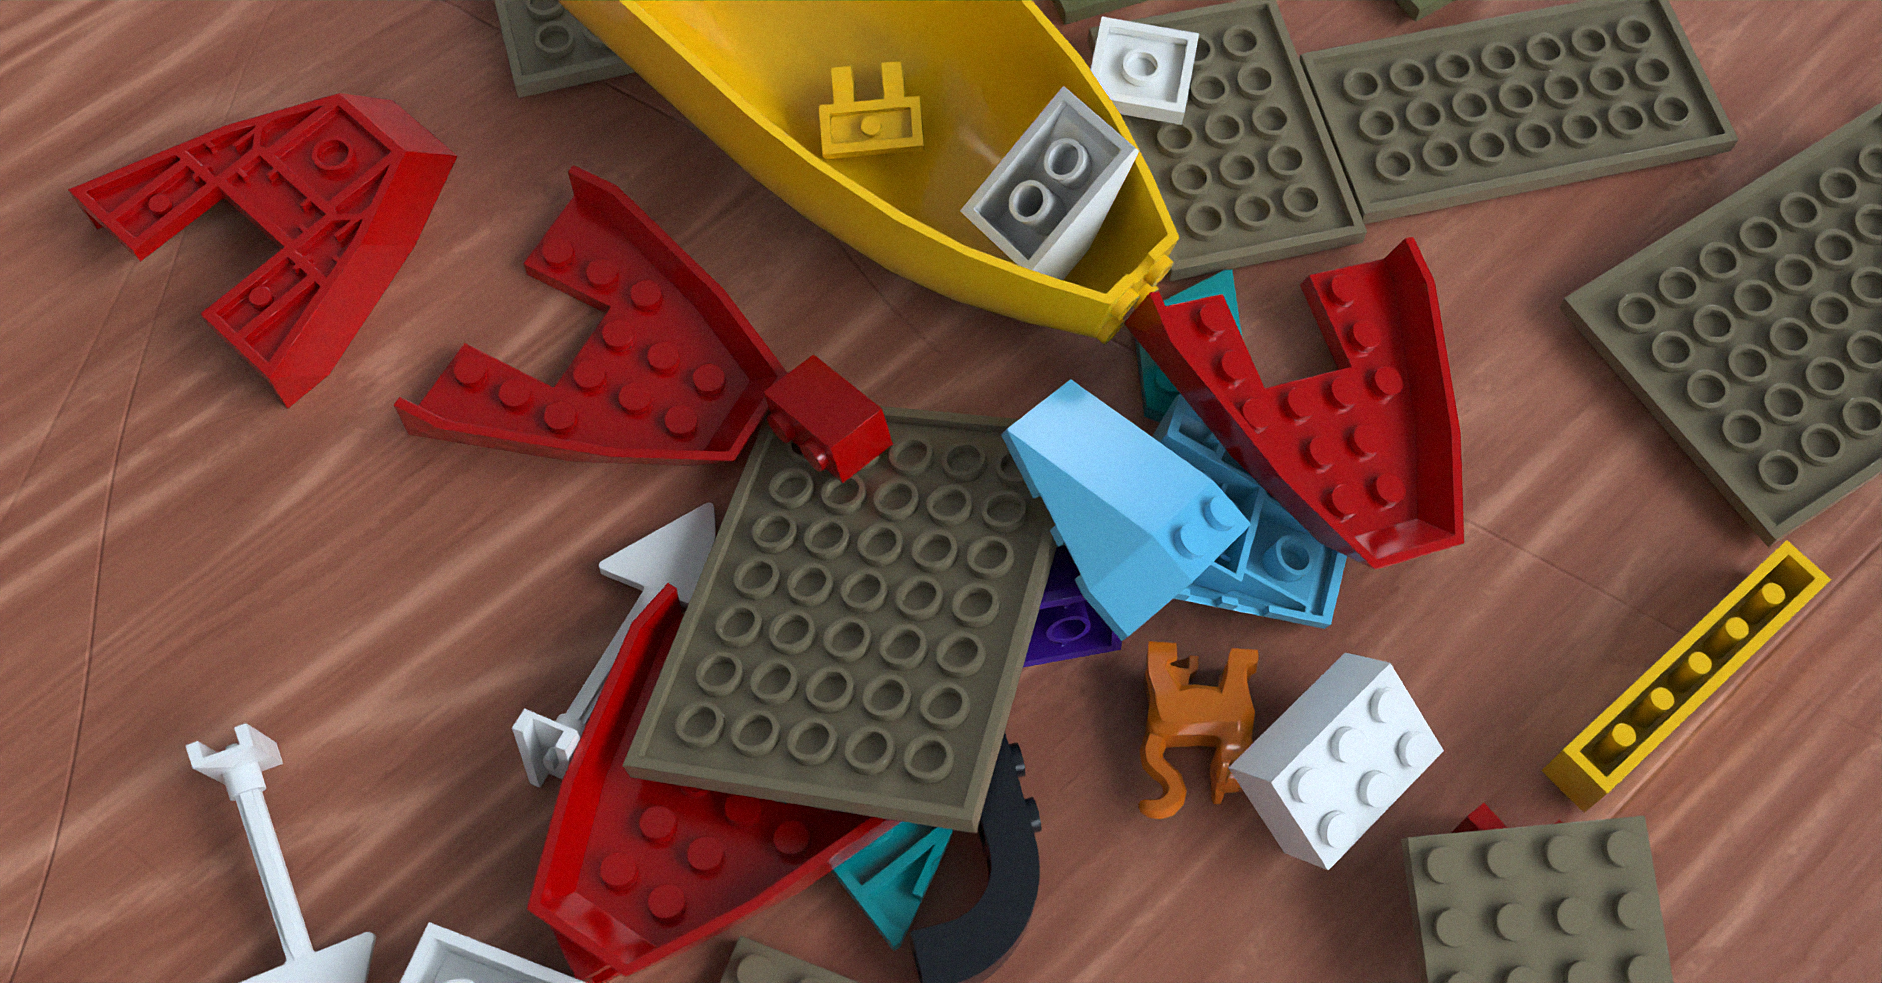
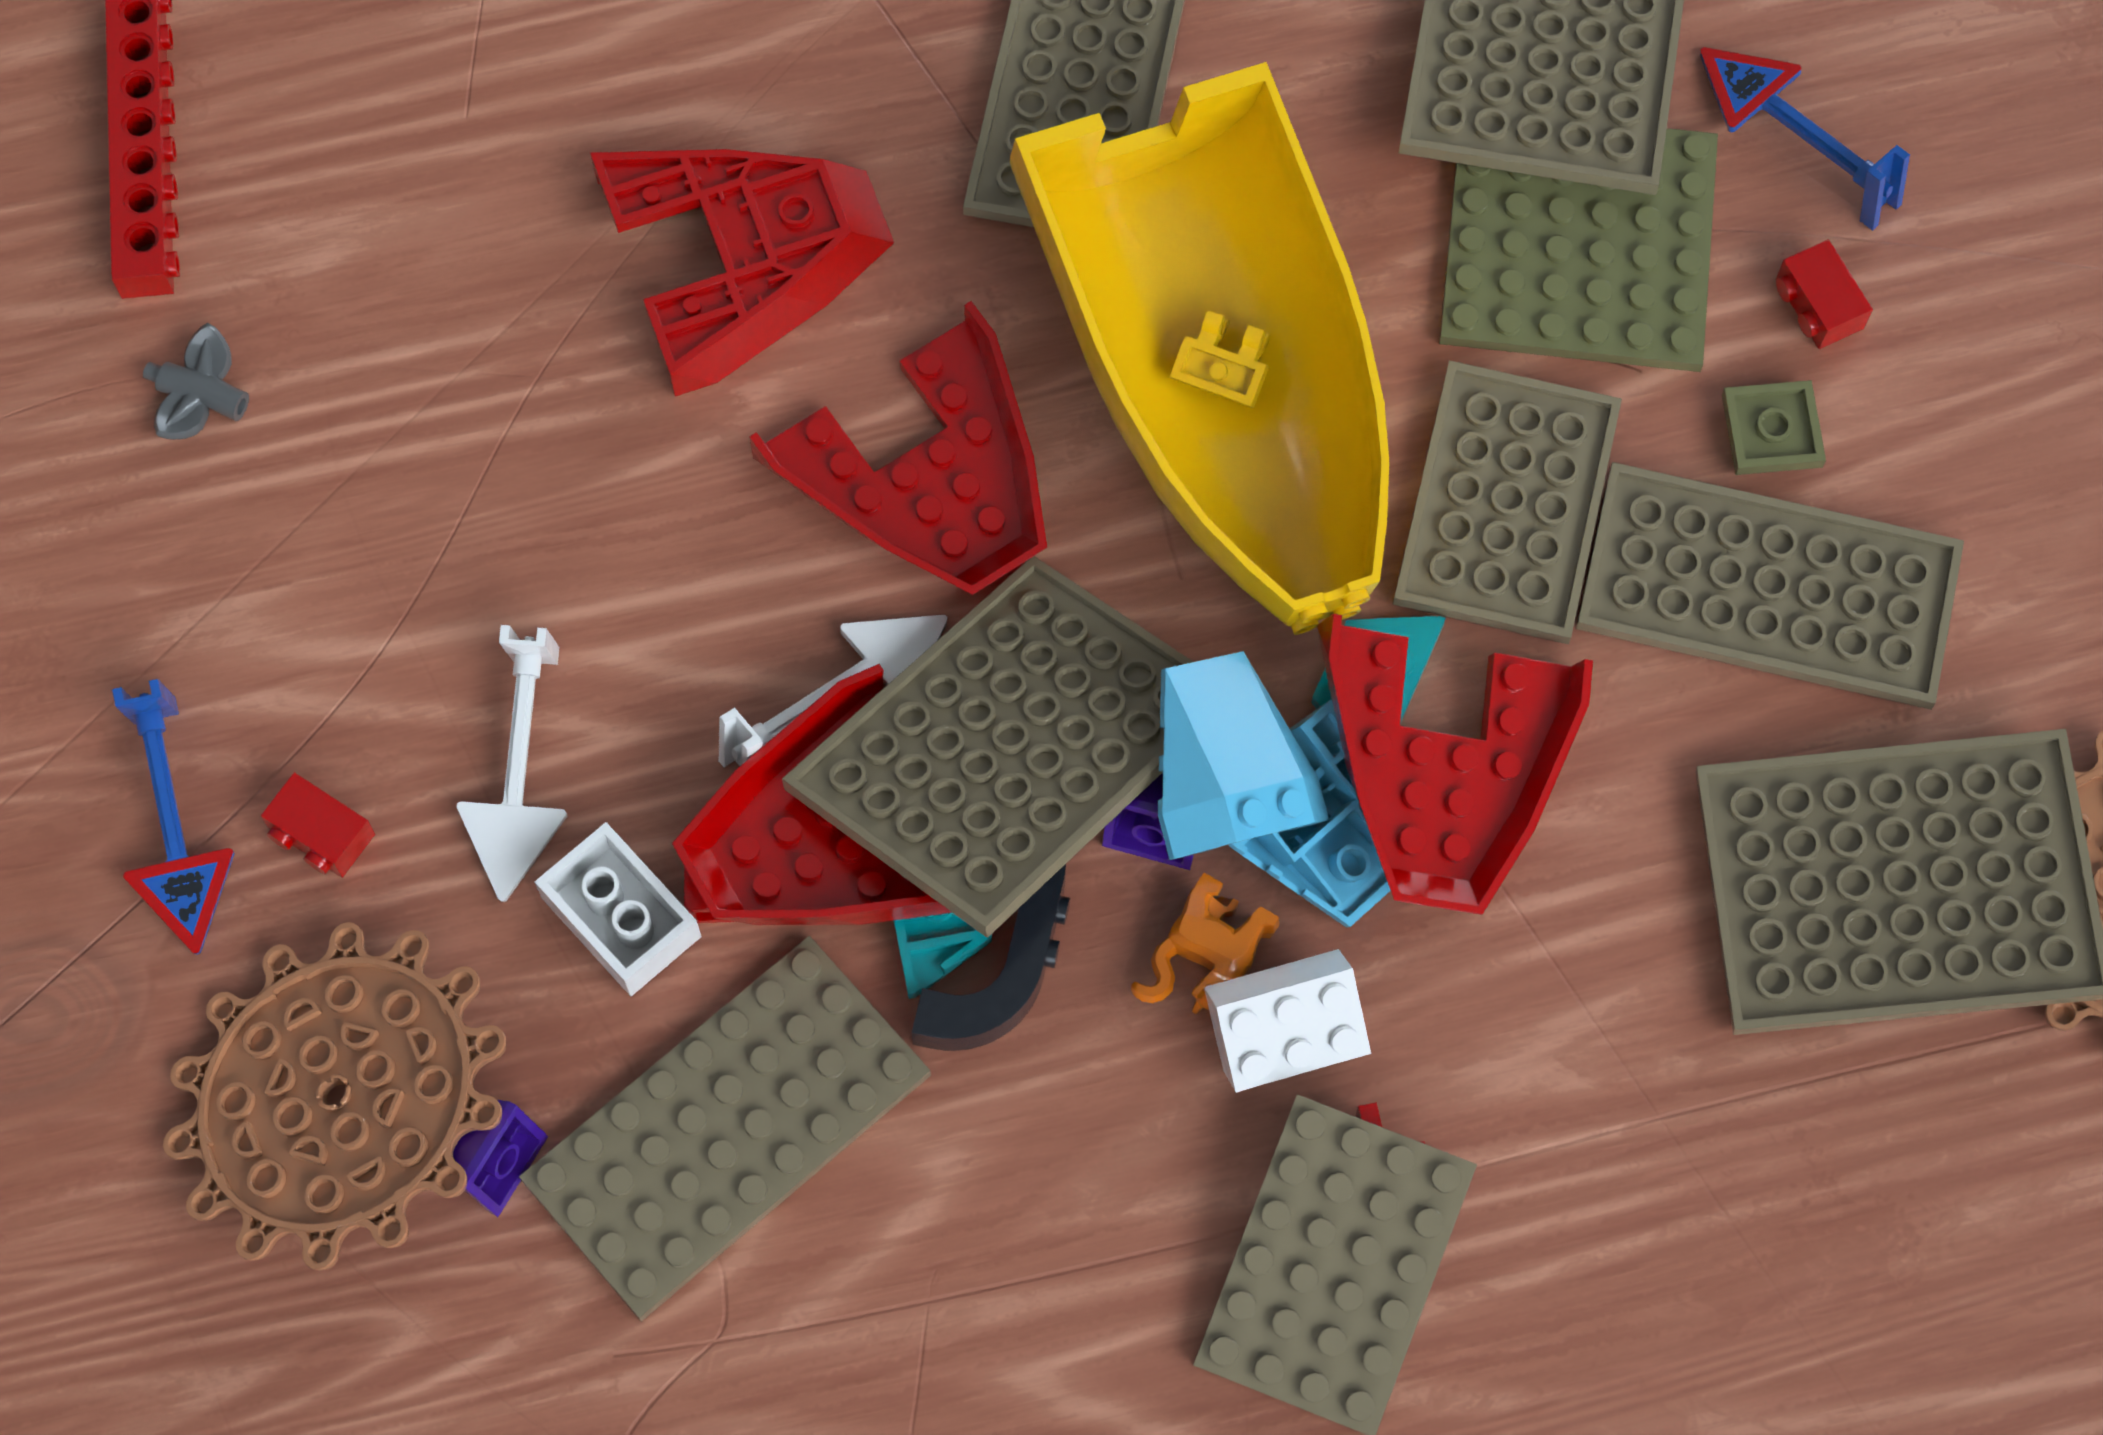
camera: 30 degrees right, 5 degrees up
red brick [763,354,893,483] -> none
white slope [960,86,1139,280] -> none
white plate [1091,17,1199,125] -> none
yellow brick [1541,540,1831,813] -> none

